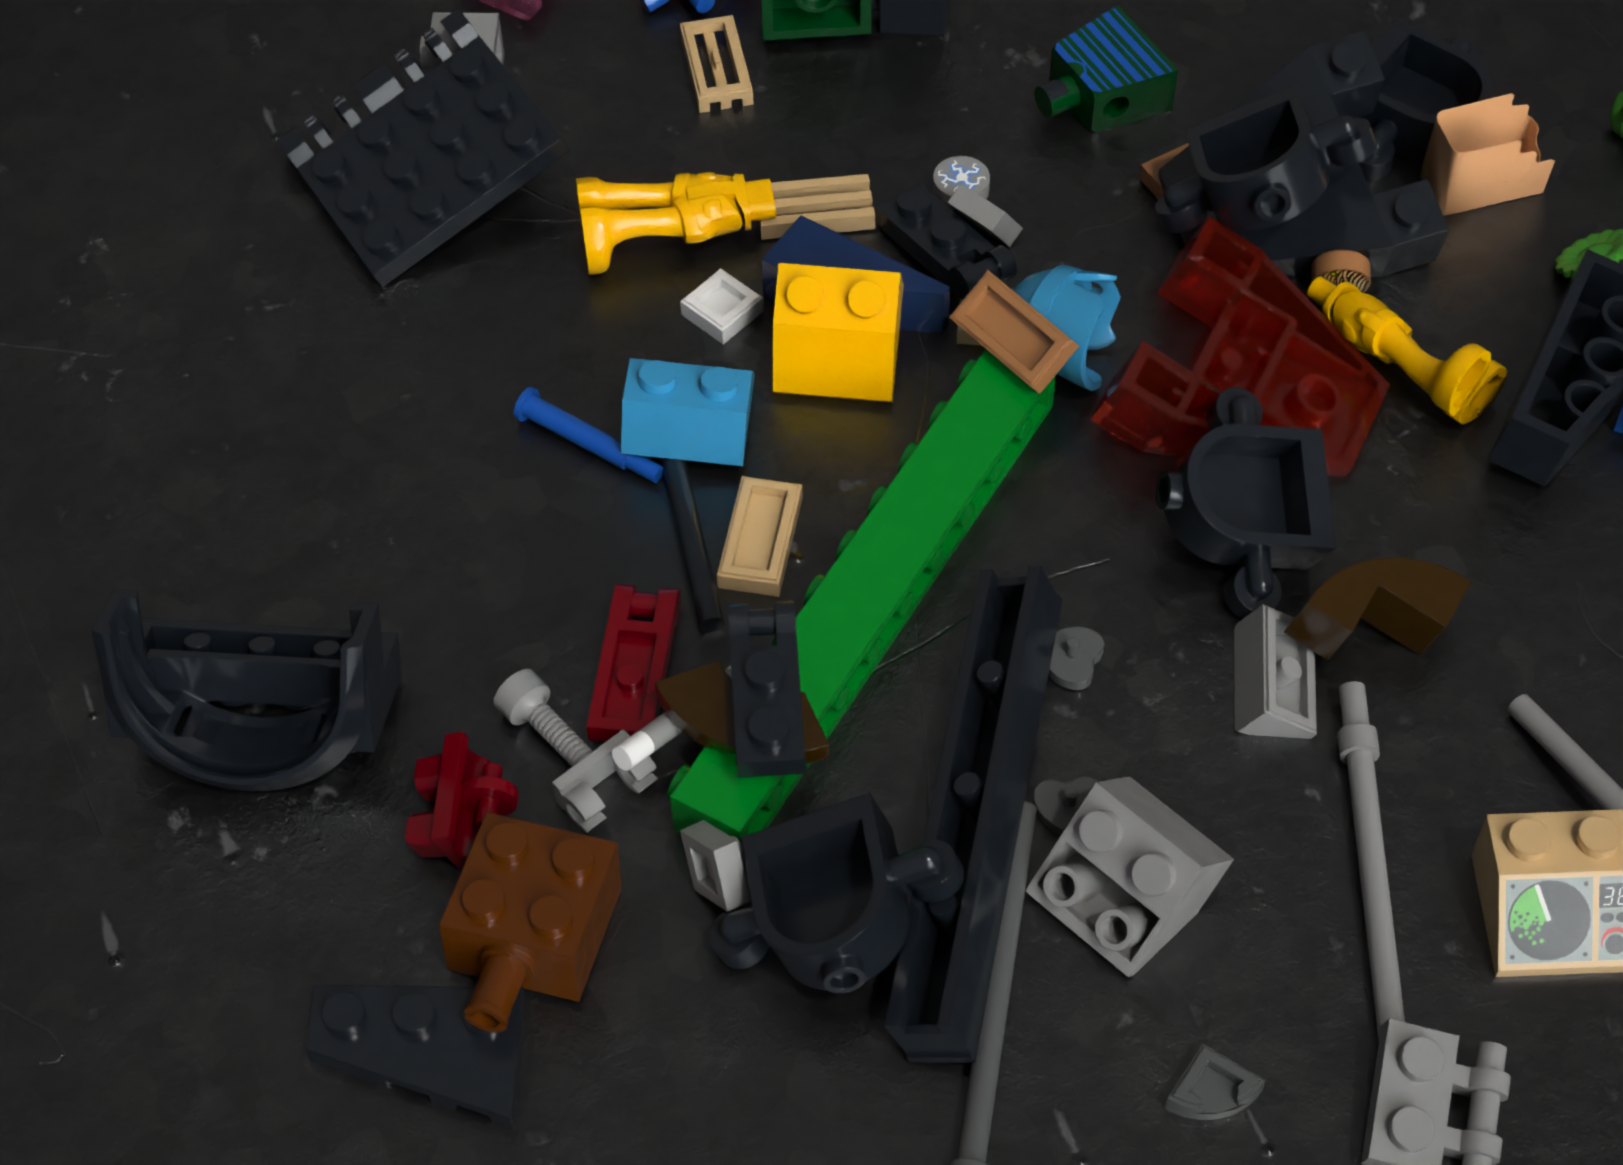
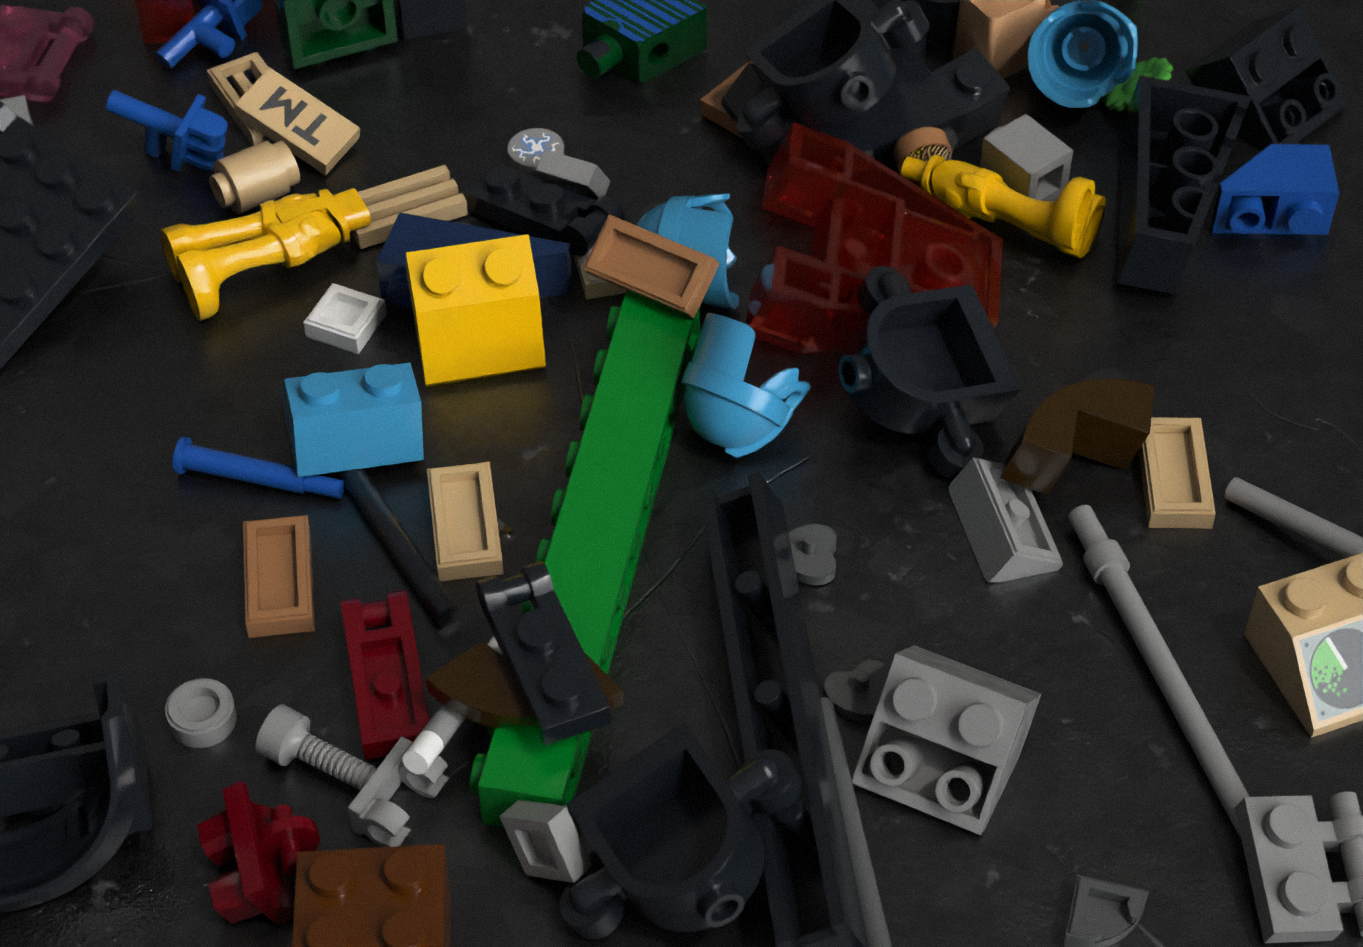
camera: 20 degrees left, 5 degrees down
none -> blue arm [105,90,227,172]
none -> light grey tile [165,678,237,748]
none -> tan brick [209,141,300,215]
none -> tan tile [235,67,360,176]
none -> medium nougat tile [243,515,315,638]
none -> dark azure helmet [680,313,811,458]
none -> light grey brick [980,114,1074,201]
none -> dark azure helmet [1028,0,1138,108]
none -> tan tile [1138,417,1216,529]

